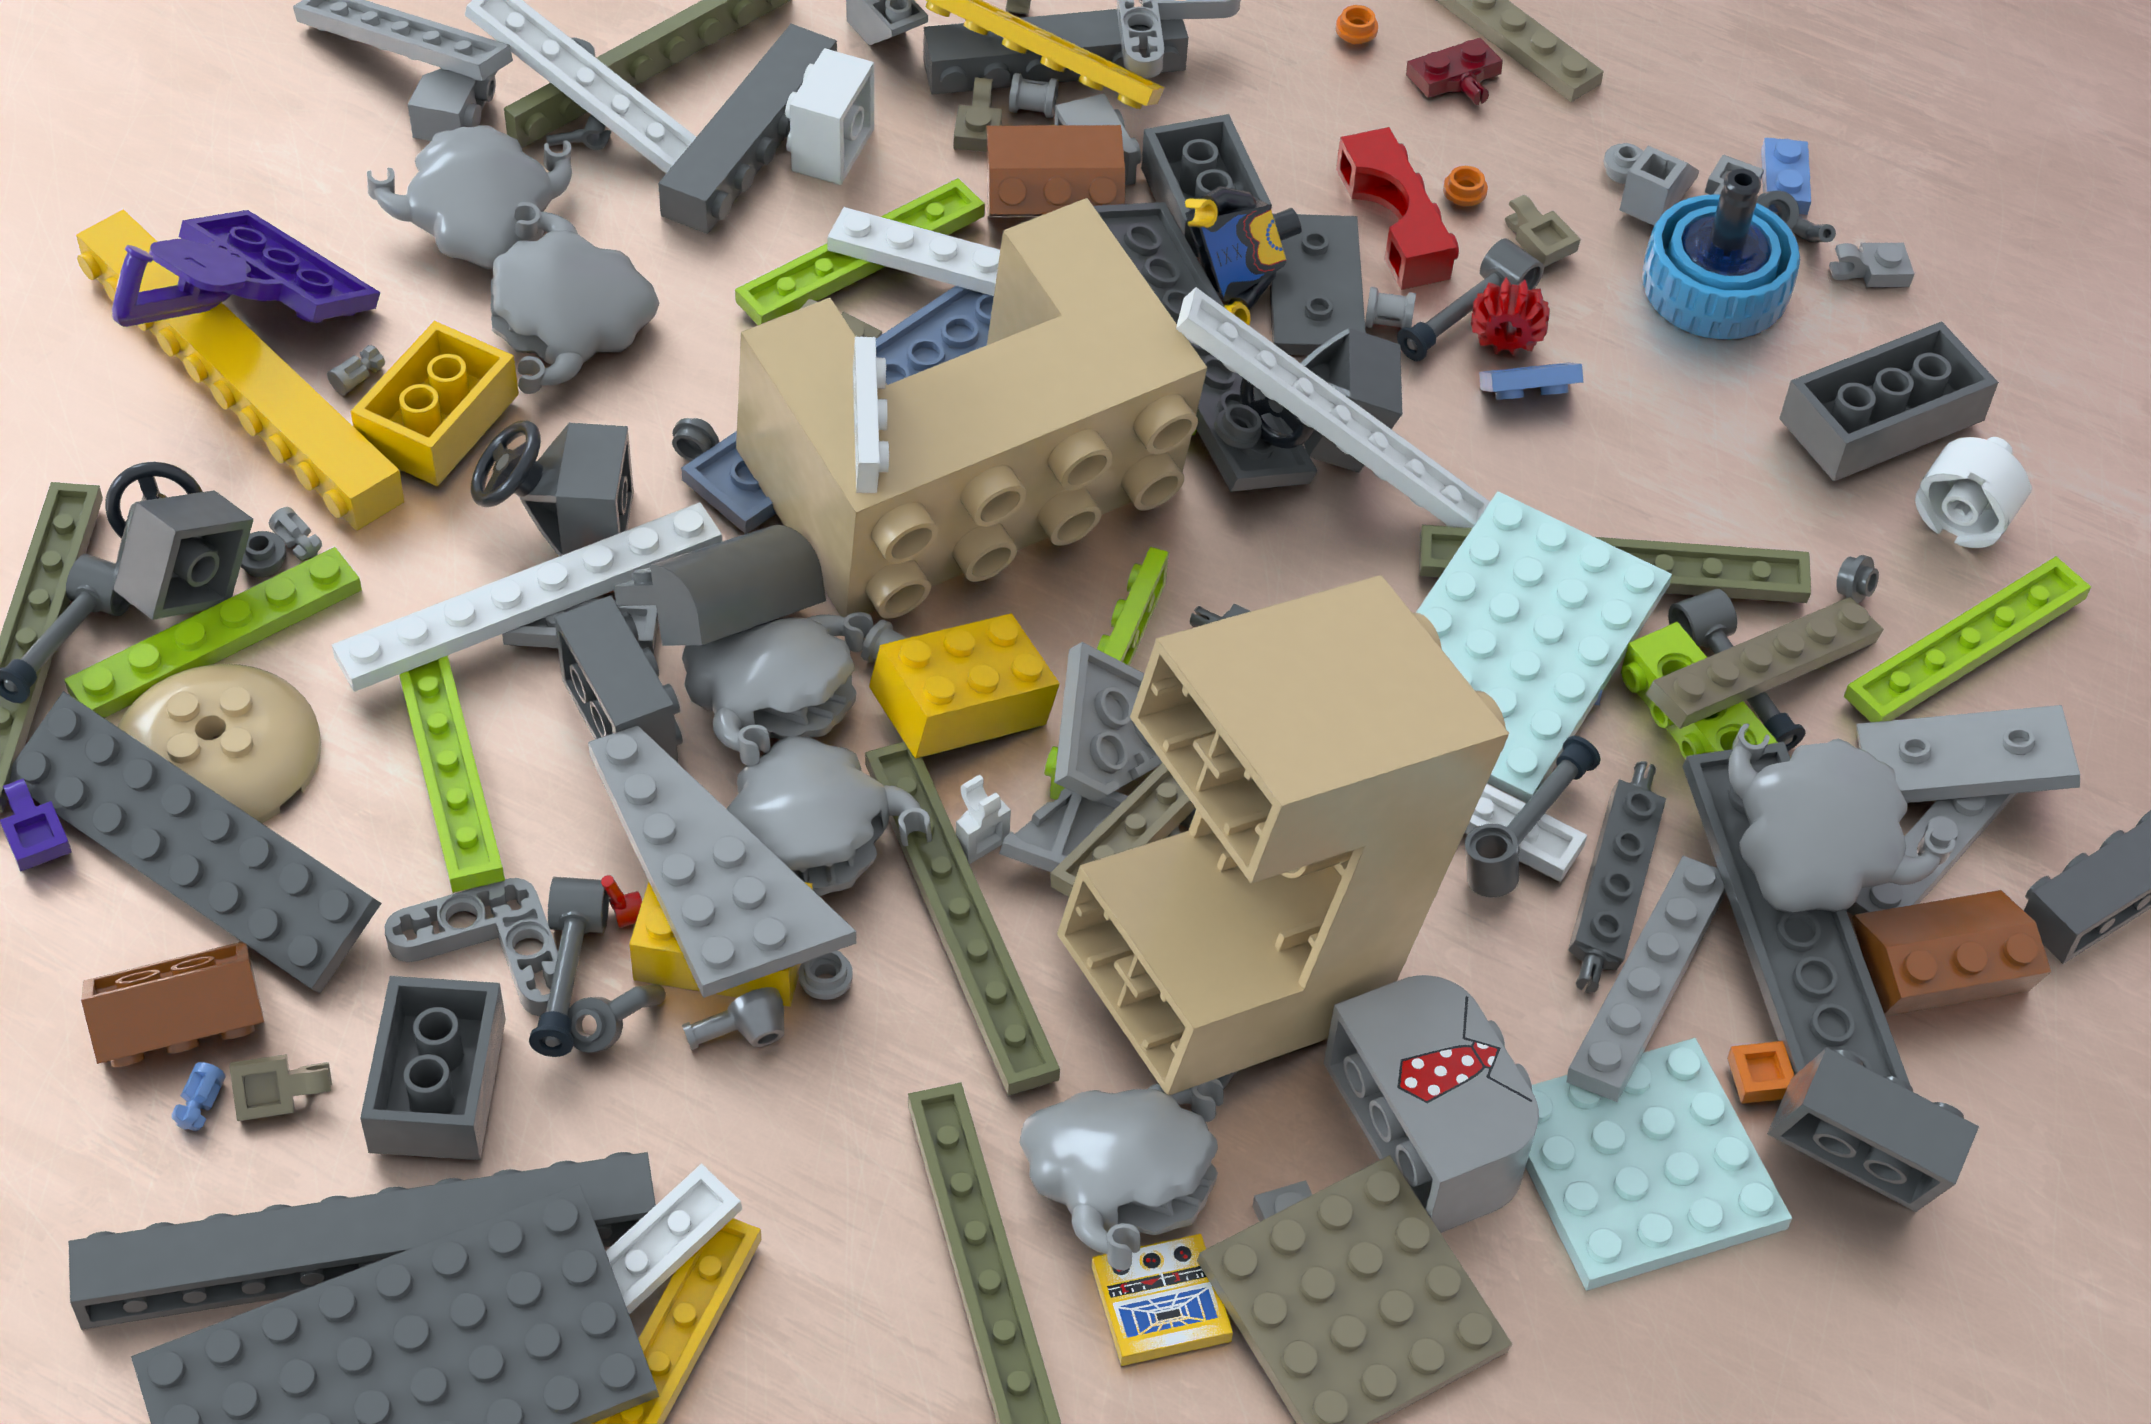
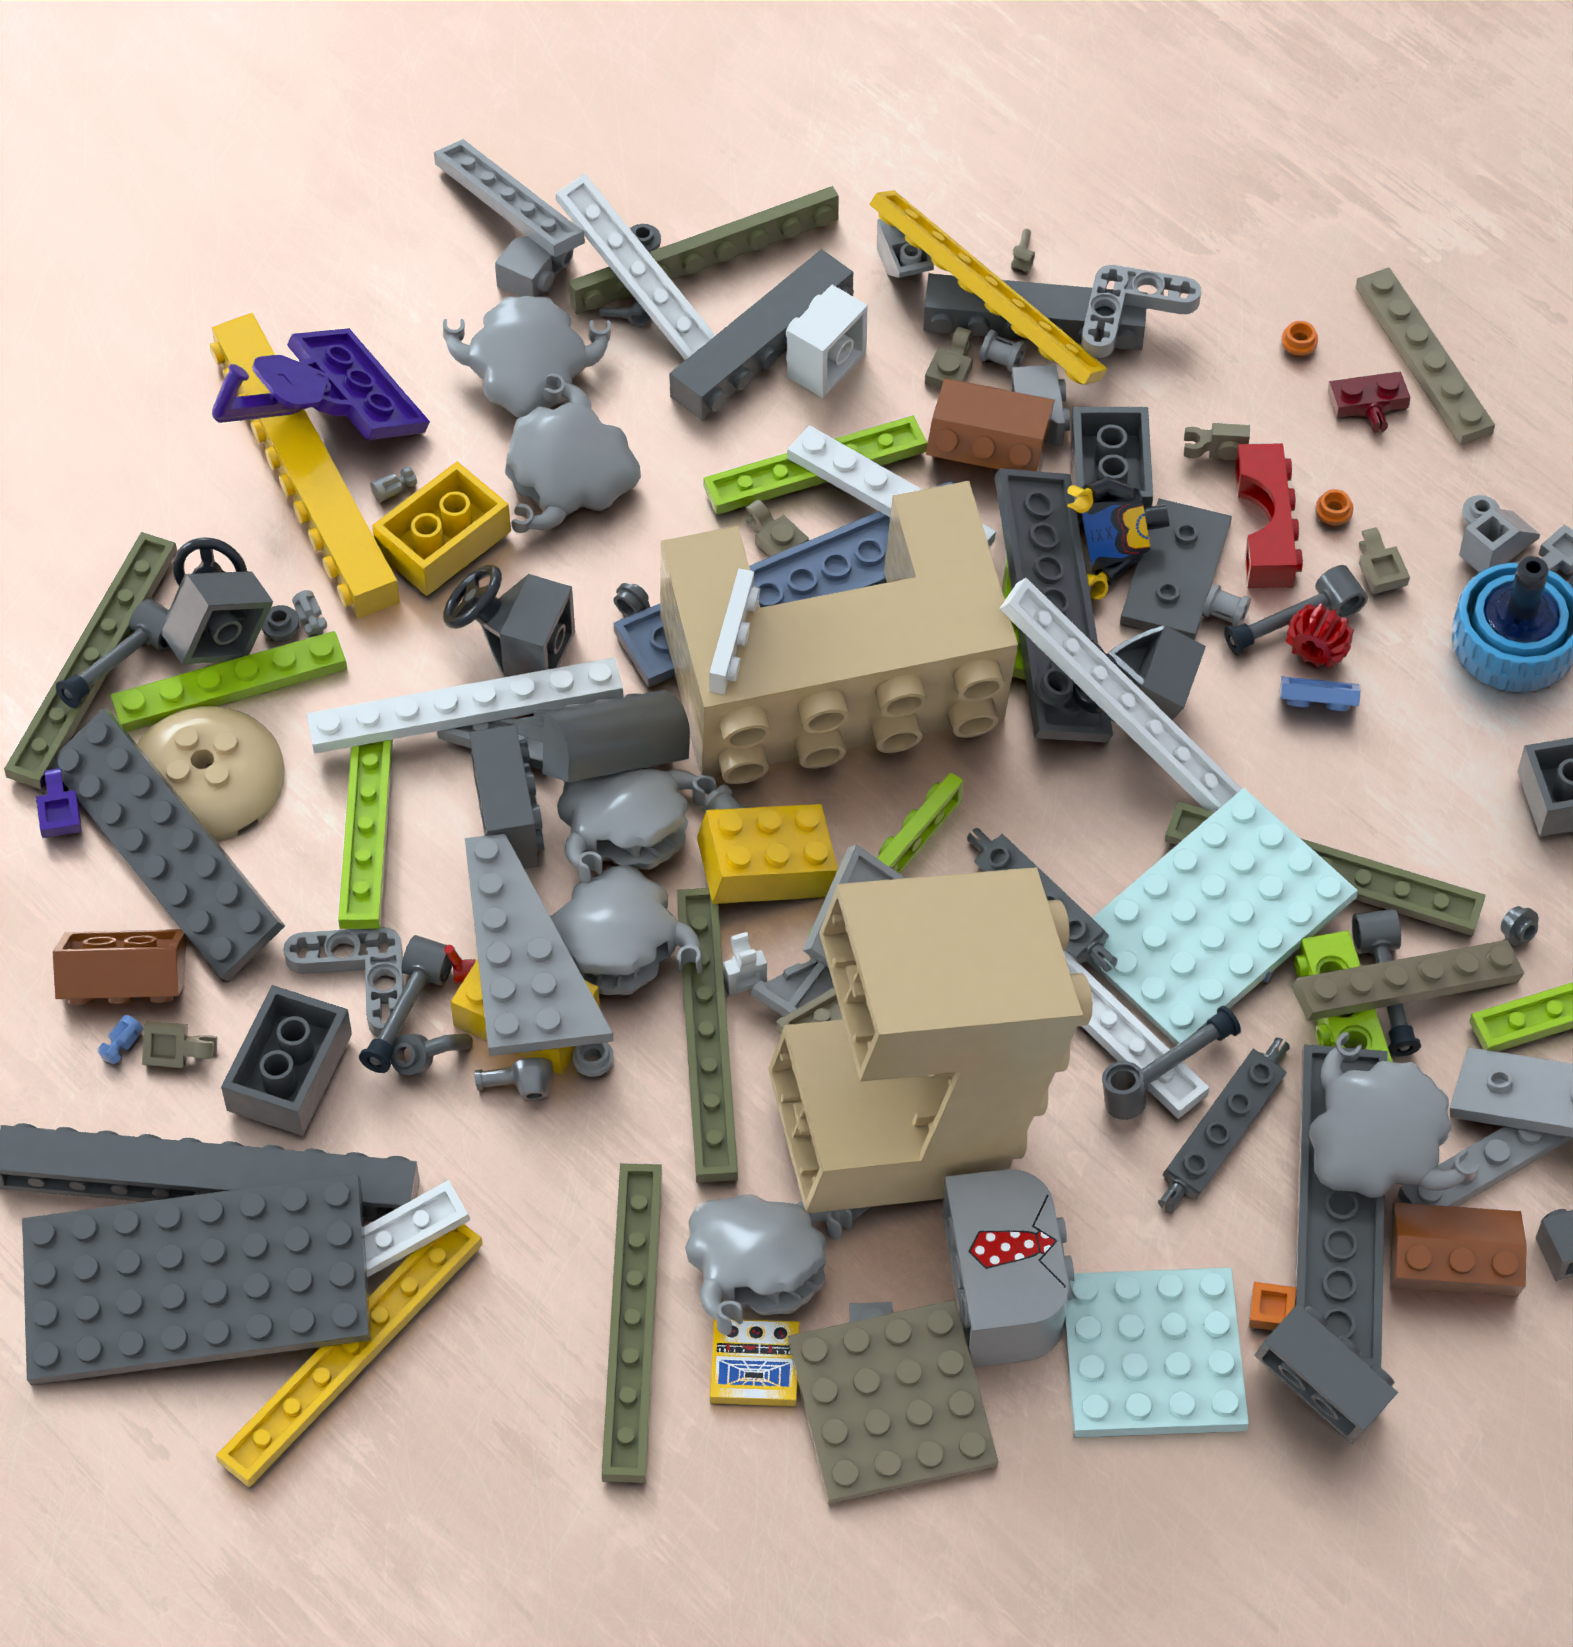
camera: 20 degrees right, 5 degrees up
light grey plate [1566,856,1726,1102] -> none
none -> dark tan plate [1184,423,1250,460]

